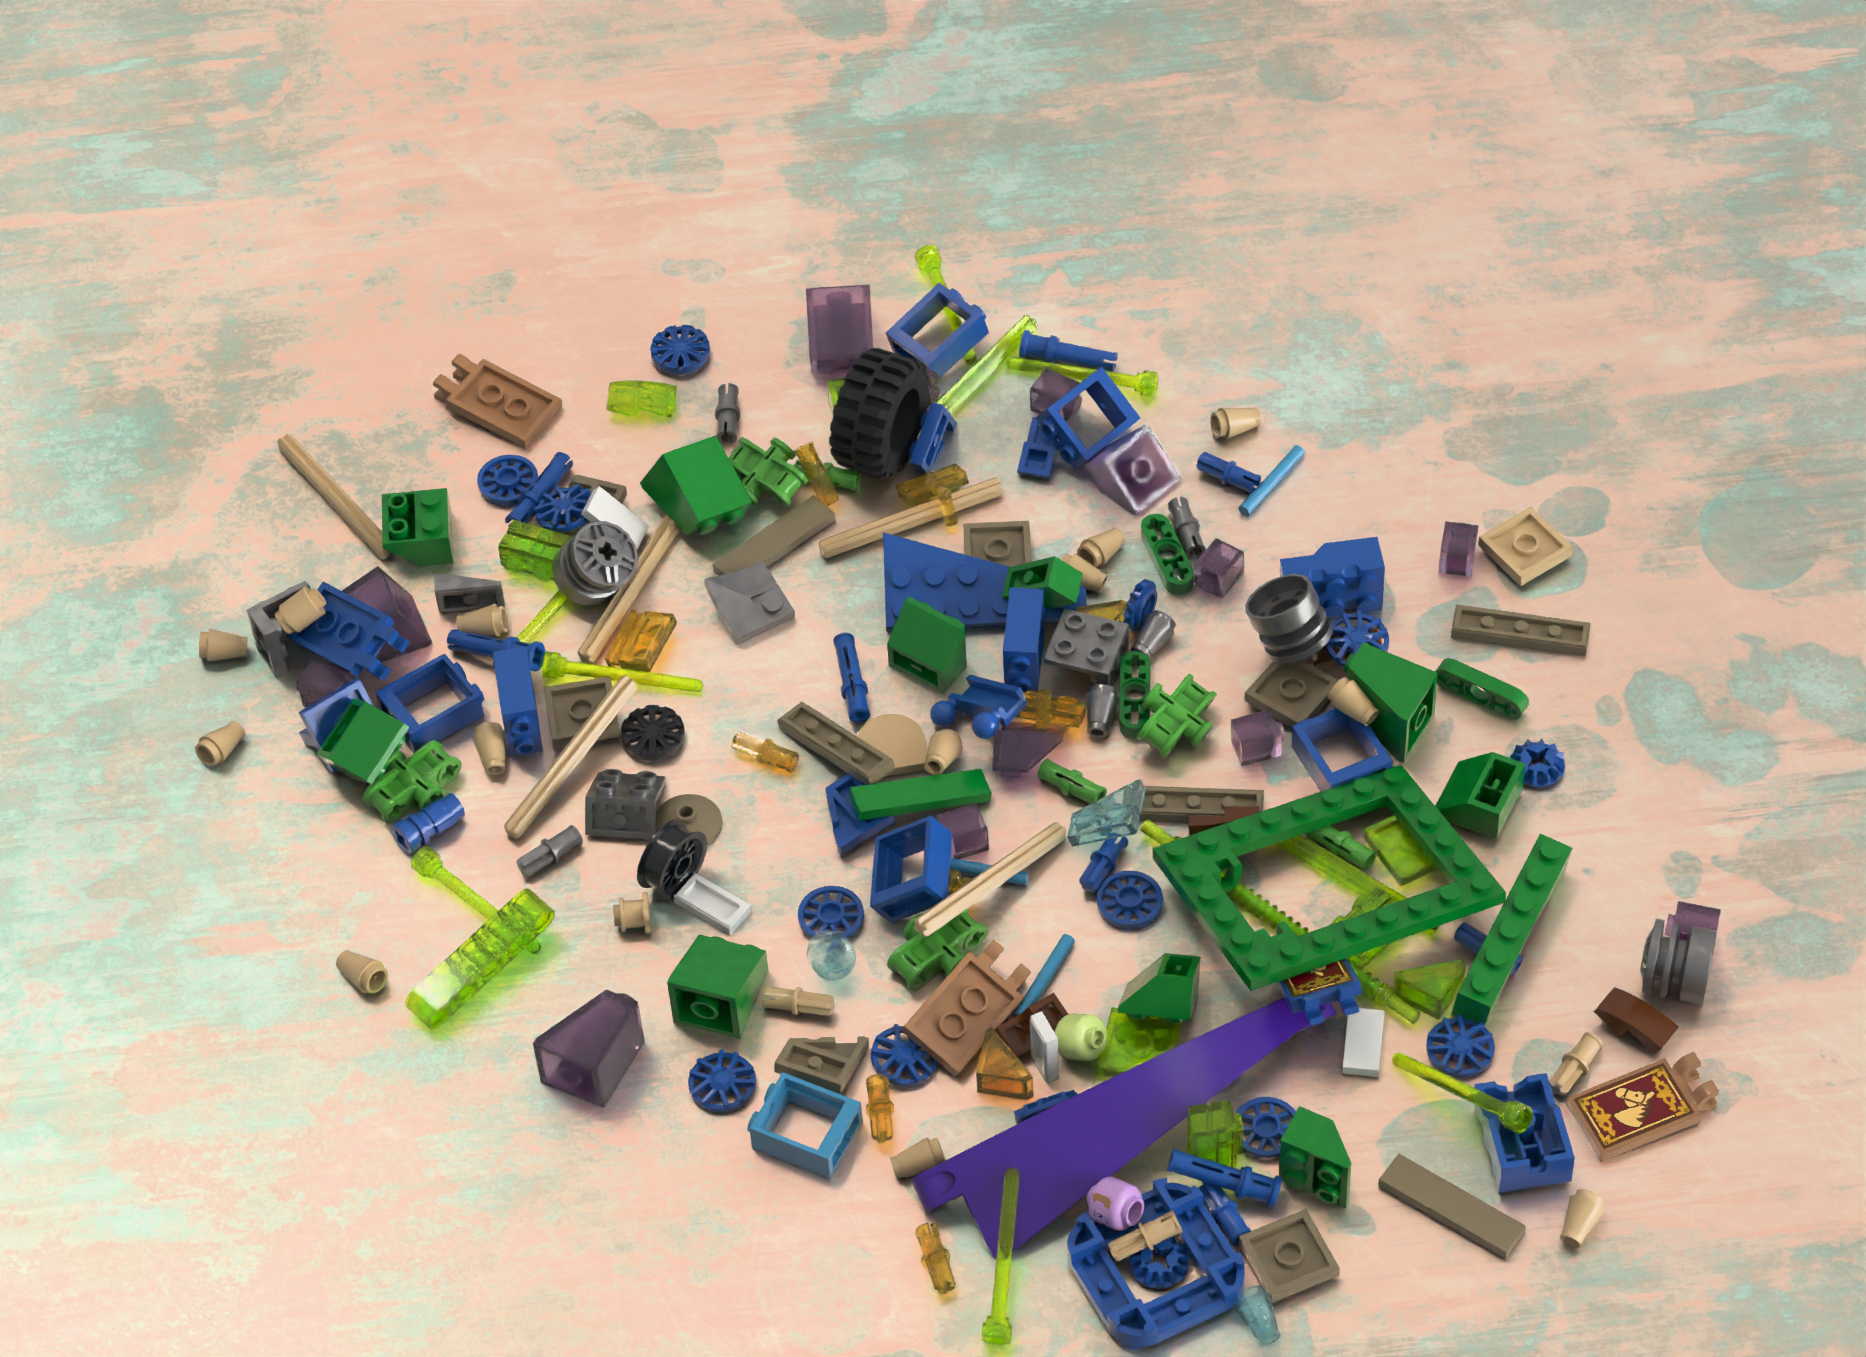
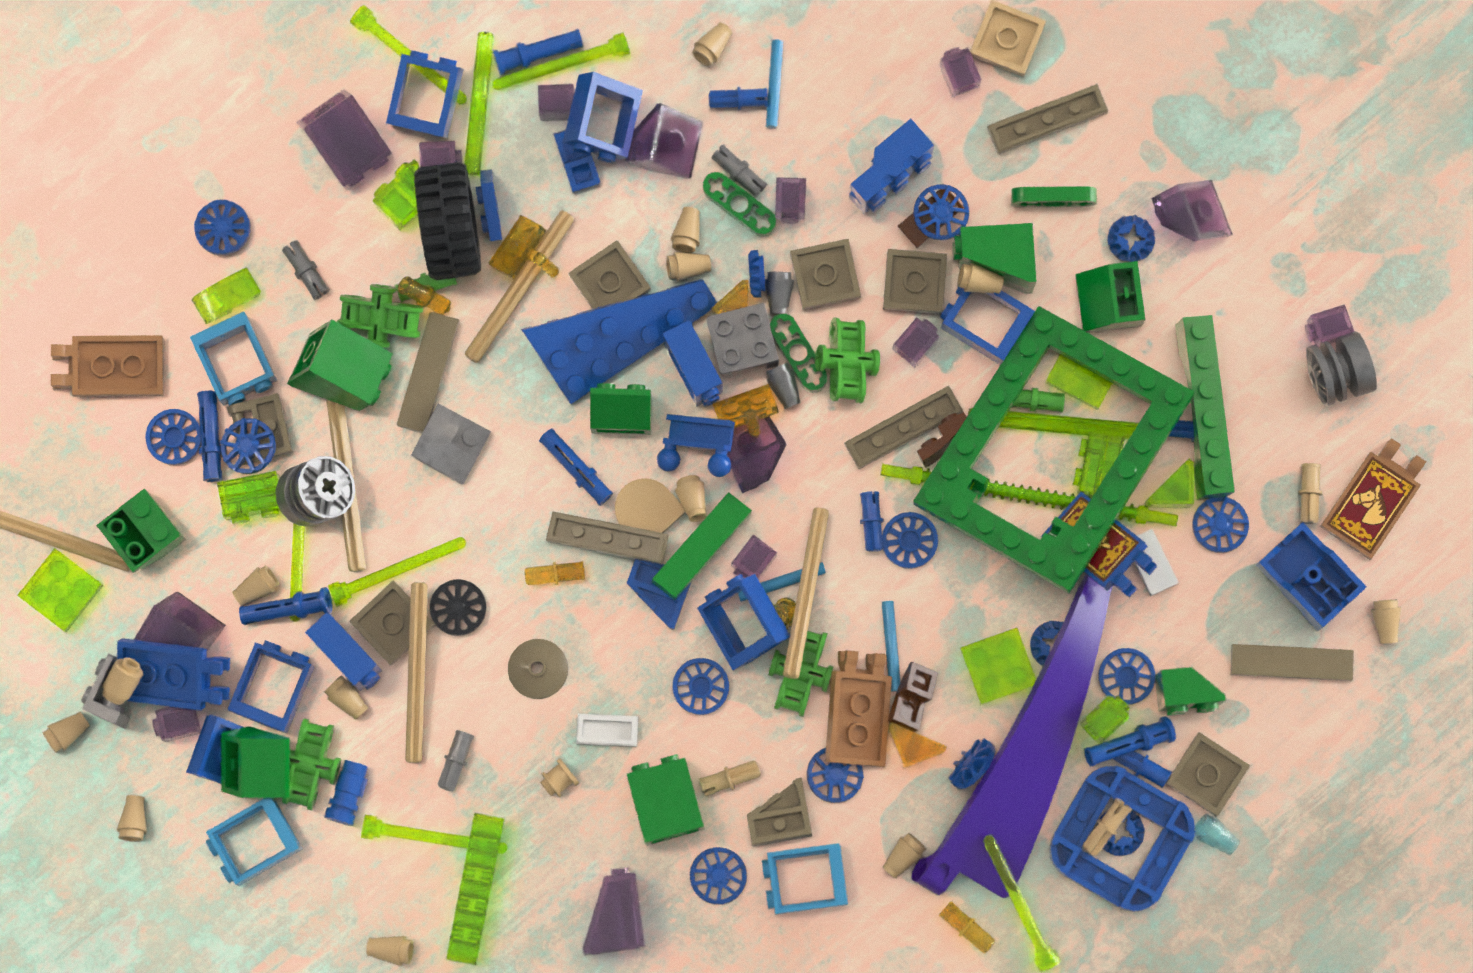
camera: 35 degrees left, 30 degrees up
flat silver slope [434,574,505,612] -> none
white tile [581,486,649,549] -> none
flat silver bracket [585,769,665,840] -> none
clear yellow plate [604,610,677,672] -> none
black wheel [637,819,707,901] -> none
clear light blue head [806,929,856,981] -> none
clear yellow axle [865,1074,894,1144] -> none
green slope [1002,556,1083,609] -> none
white tile [1030,1011,1059,1083] -> none
bright green pin [1037,759,1107,808] -> none
yellowish green head [1054,1013,1108,1061] -> none
clear light blue wing [1067,779,1146,847] -> none
lavender head [1087,1176,1144,1231] -> none
green slope [1118,953,1201,1023] -> none
flat silver wheel [1245,574,1333,664] -> none
clear neon green piece [1392,1052,1533,1134] -> none
reddish brown slope [1593,987,1679,1055] -> none
none -> clear neon green plate [17,548,103,633]
none -> dark azure window [190,312,277,406]
none -> dark azure window [205,798,303,886]
none -> dark tan plate [790,239,861,310]
none -> clear purple slope [1151,180,1233,242]

